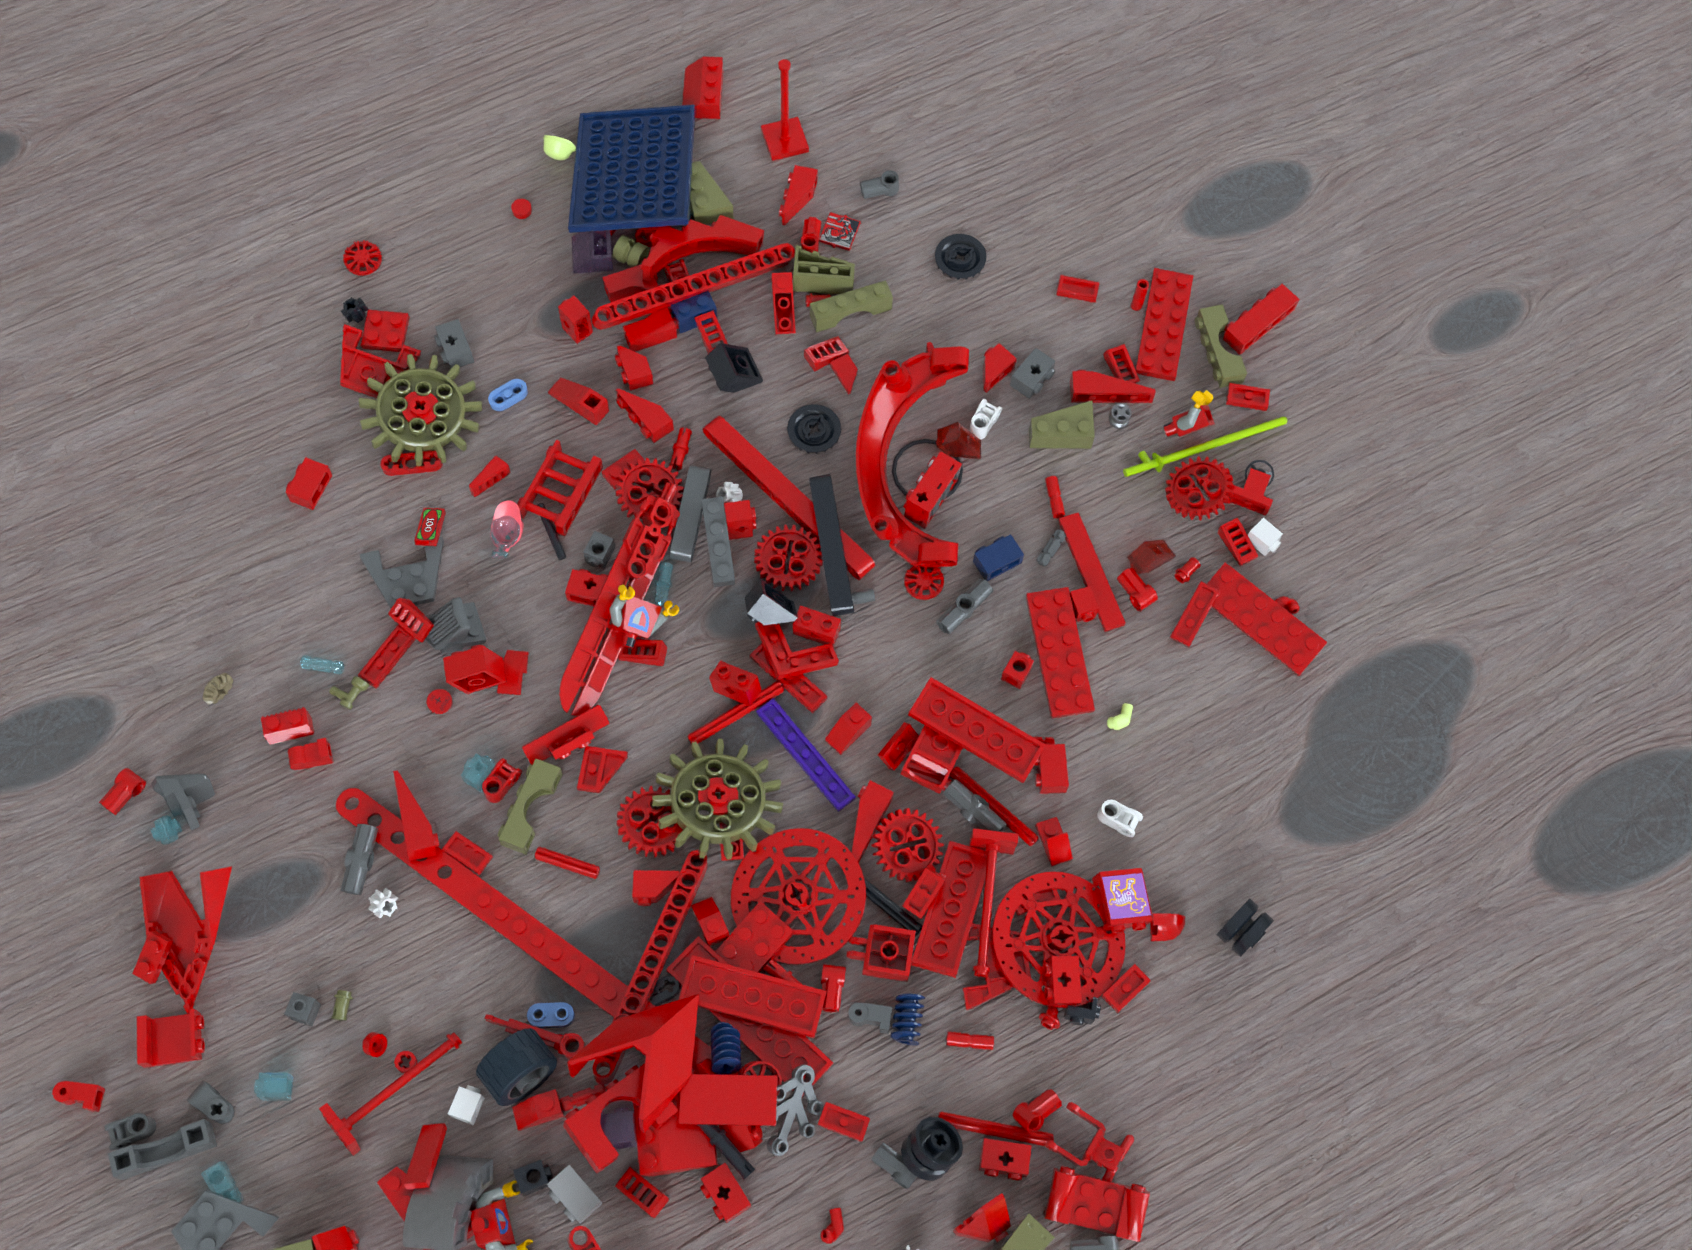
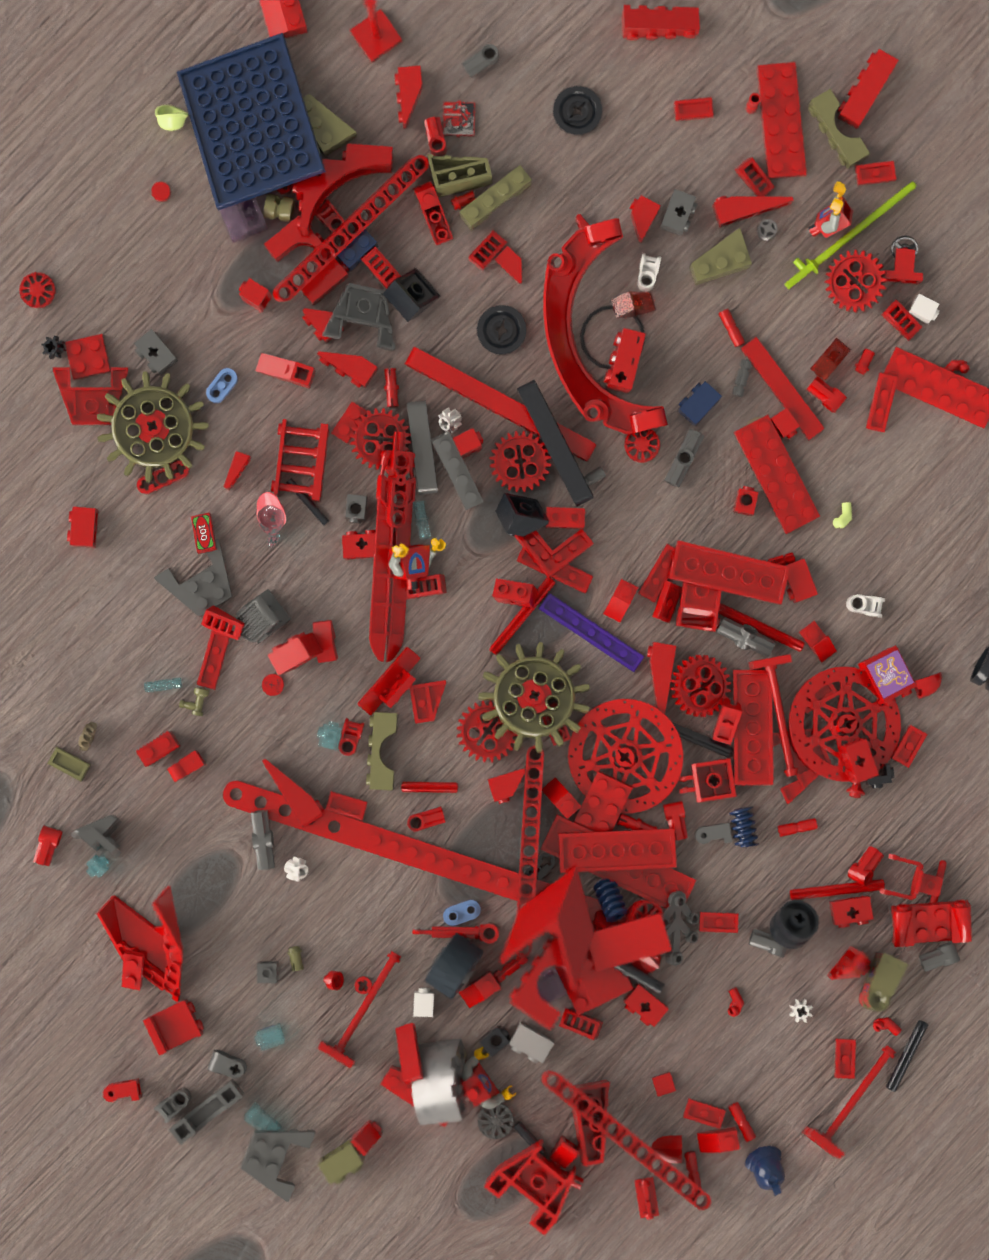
camera: 15 degrees left, 20 degrees up
none -> olive tile [47,747,91,782]
none -> dark grey wing [322,283,395,351]
none -> red piece [407,806,446,832]
none -> red wedge [622,5,700,41]
none -> red tile [638,544,675,603]

